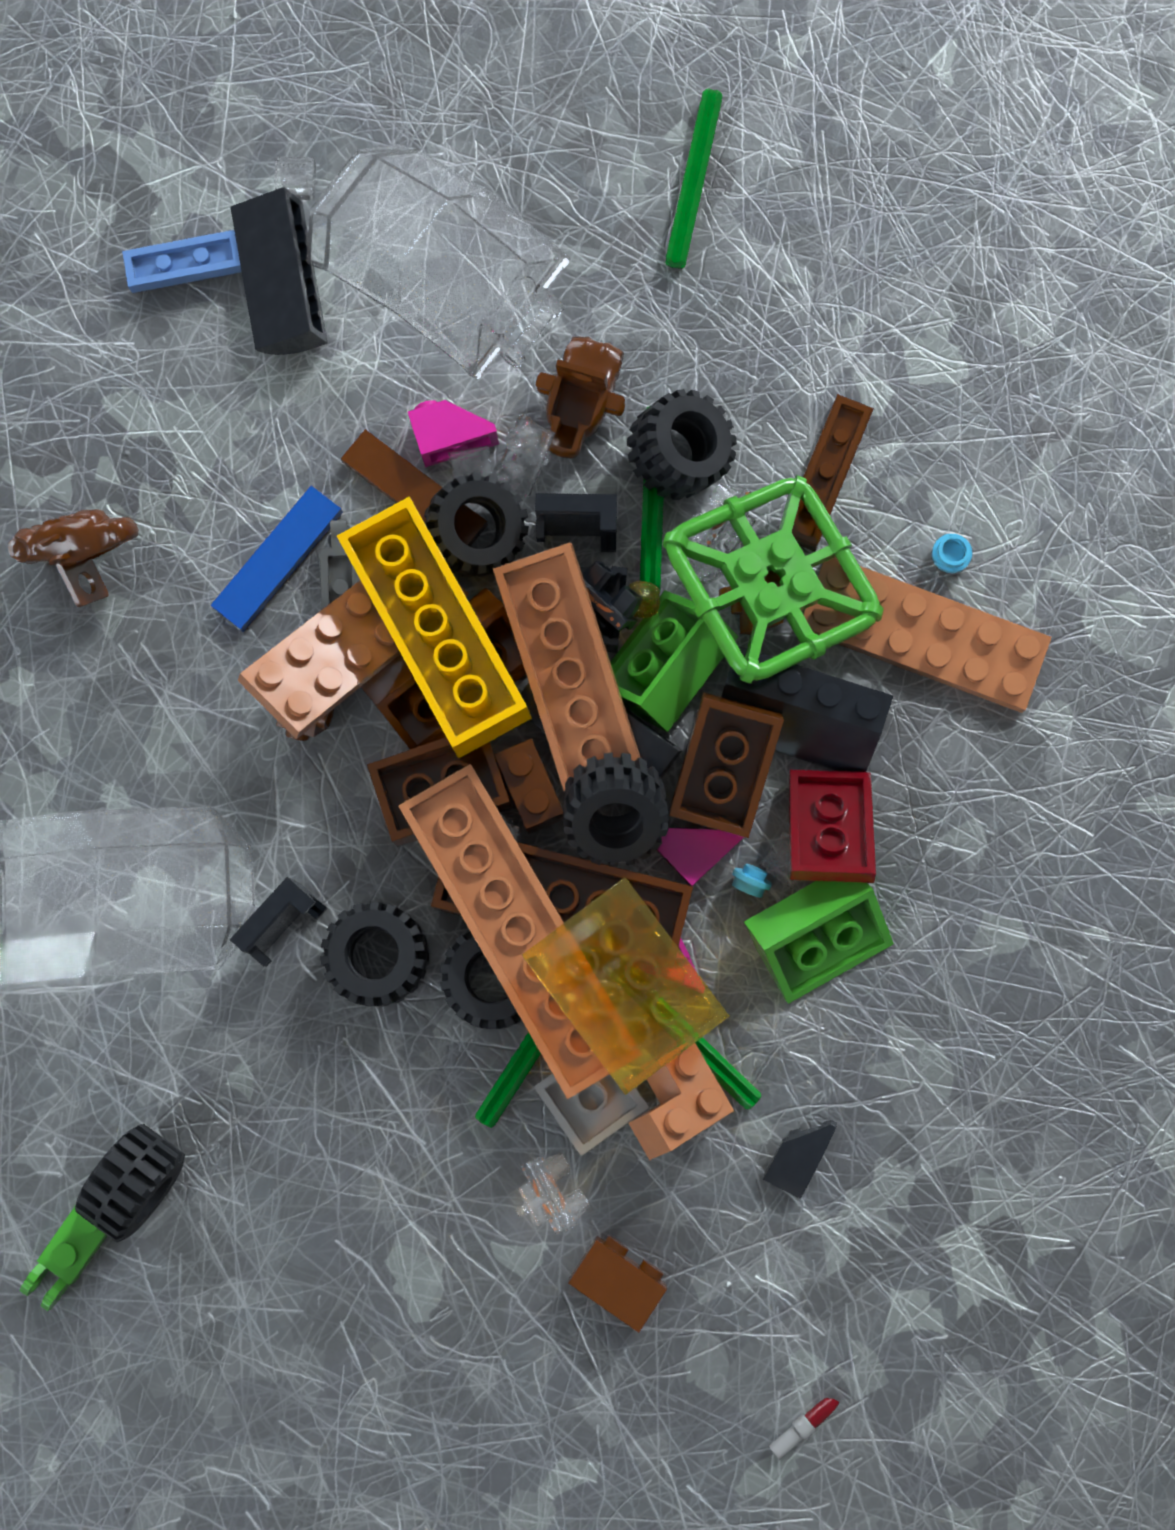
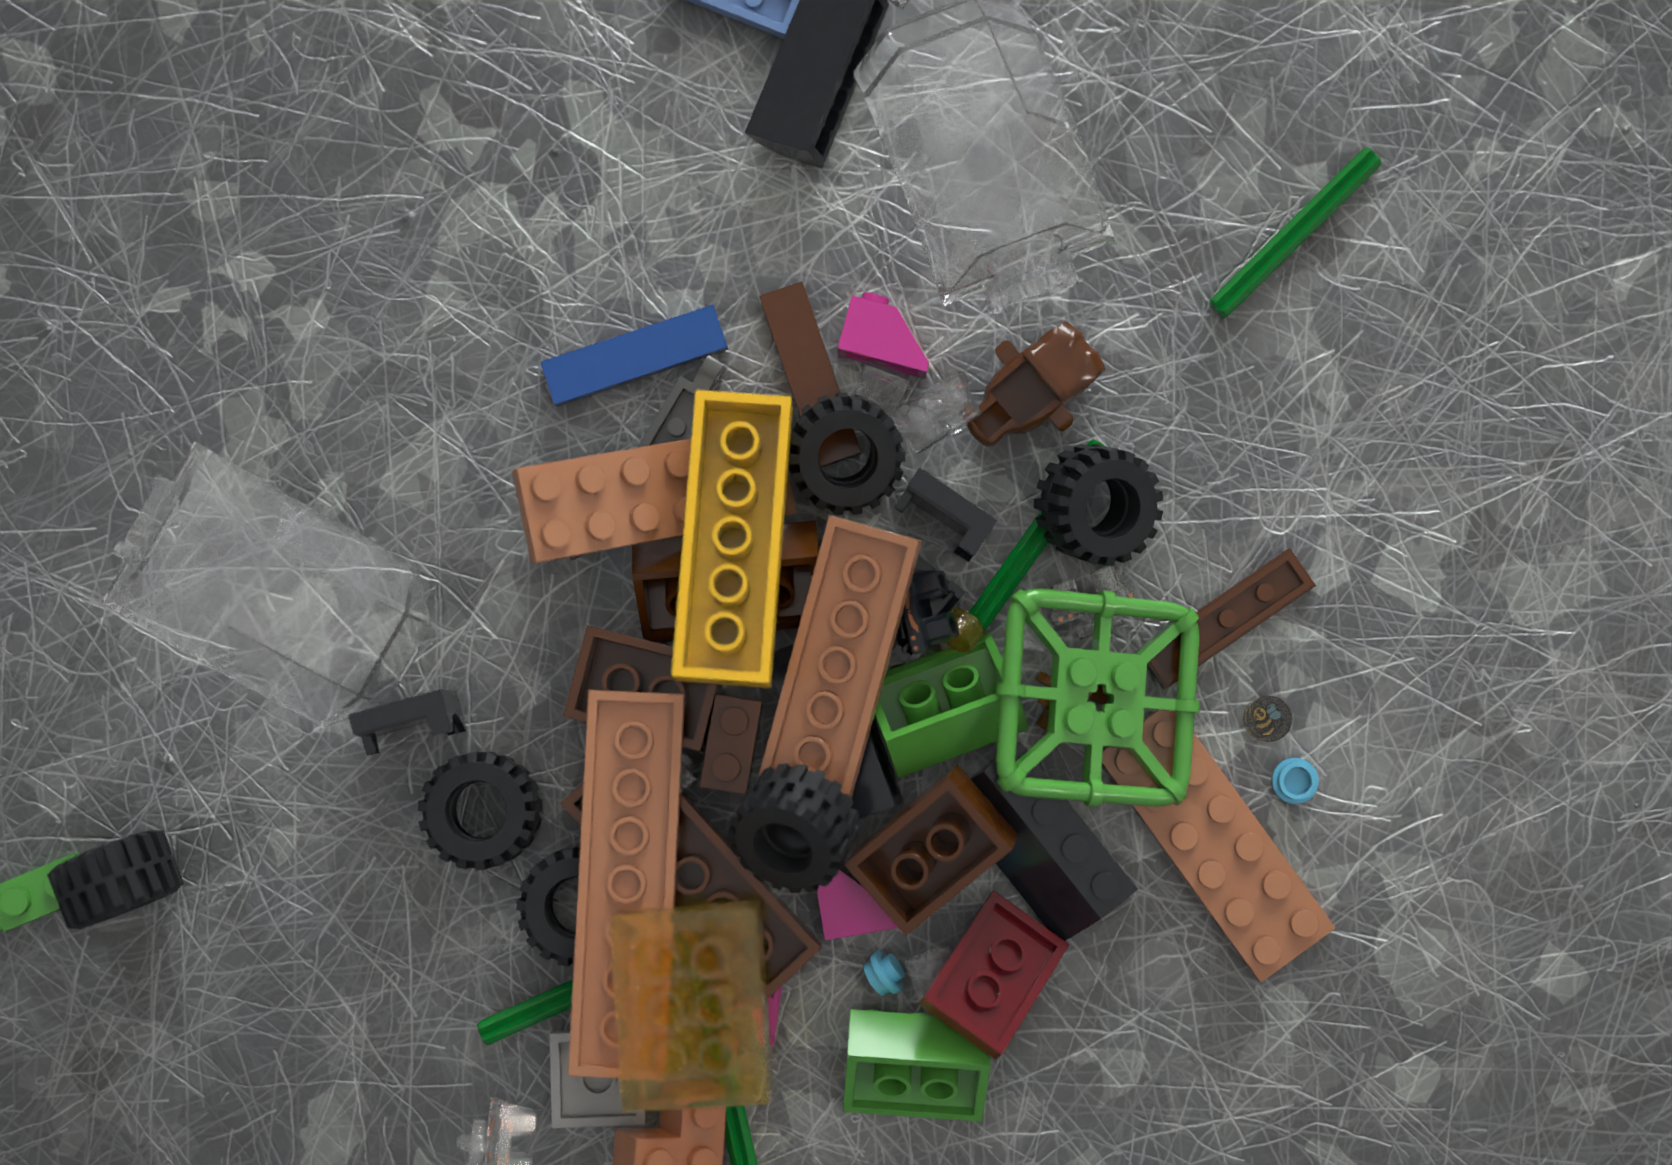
camera: 30 degrees right, 5 degrees up
reddish brown piece [8,509,139,607] -> none
none -> clear smoke tile [1243,696,1292,742]

